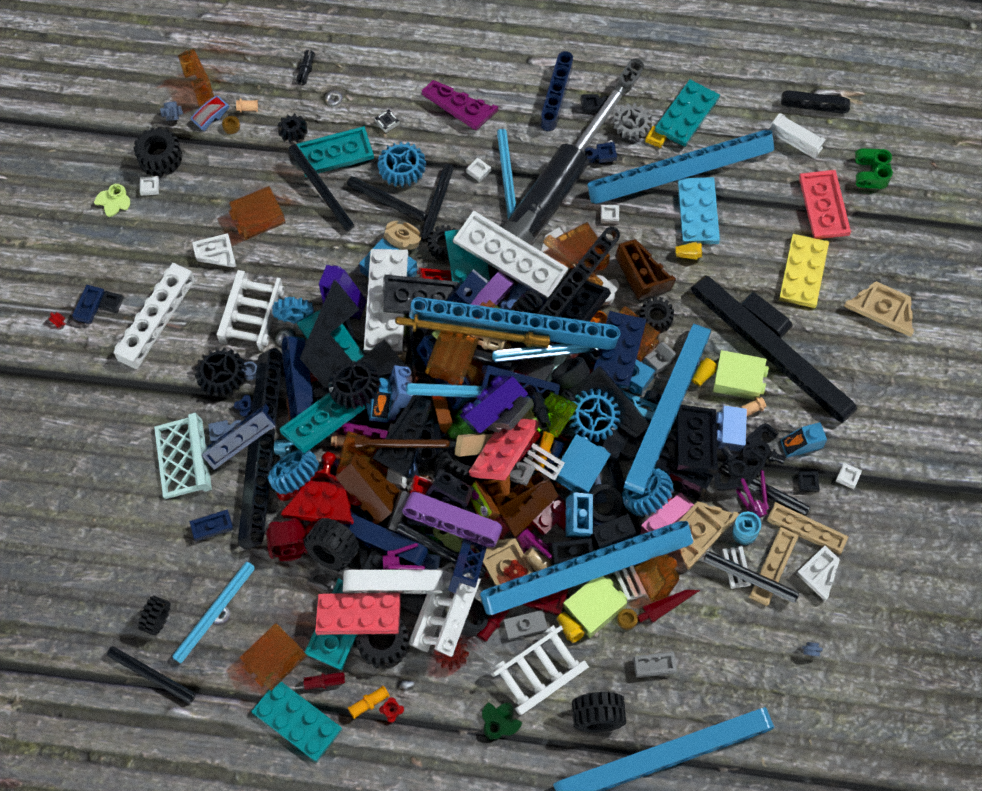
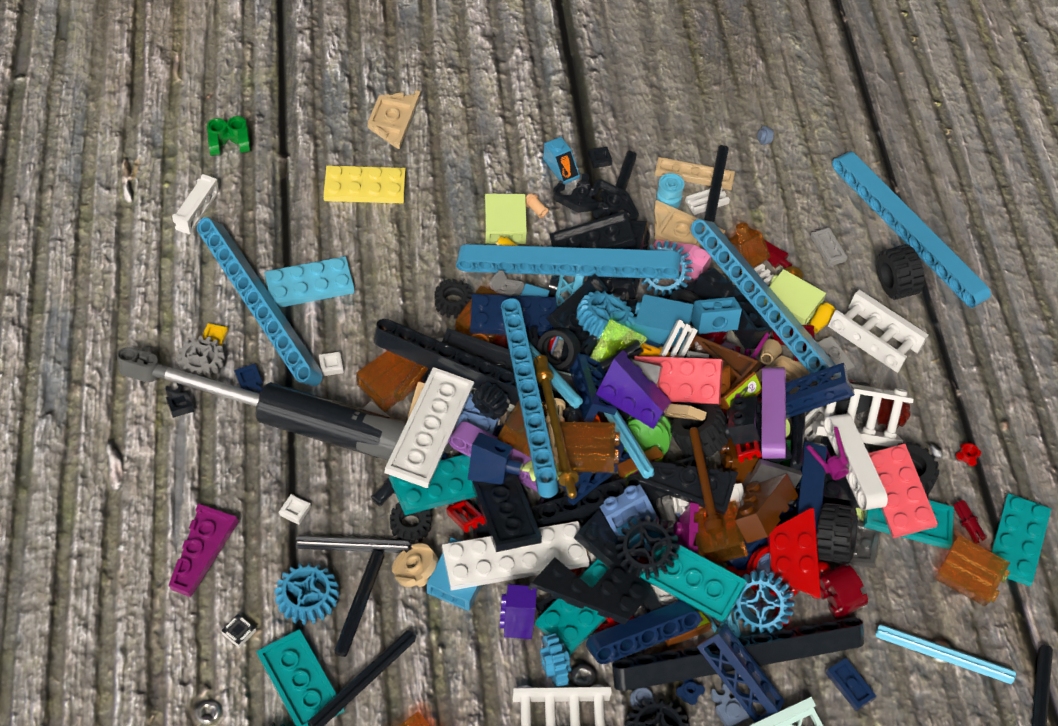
camera: 110 degrees left, 10 degrees down
black tyre [138,595,171,636] -> none
light orange pin [347,685,390,719] -> none
dark green plate [482,702,522,740] -> none
medium azure axle [497,129,516,219] -> none
clear red plate [503,560,527,580] -> none
dark blue beam [541,51,573,131] -> none
reddish brown wedge [615,239,676,301] -> none
teal plate [654,80,720,147] -> none
yellow cone [676,241,702,260] -> none
black beam [691,275,857,423] -> none
light blue brick [716,406,747,451] -> none
magenta plant [736,470,770,518] -> none
black beam [740,292,793,338] -> none
tan tile [767,502,849,556] -> none
black beam [781,90,851,114] -> none
white wing [797,546,840,601] -> none
coral plate [799,170,851,239] -> none
white tile [836,463,862,489] -> none

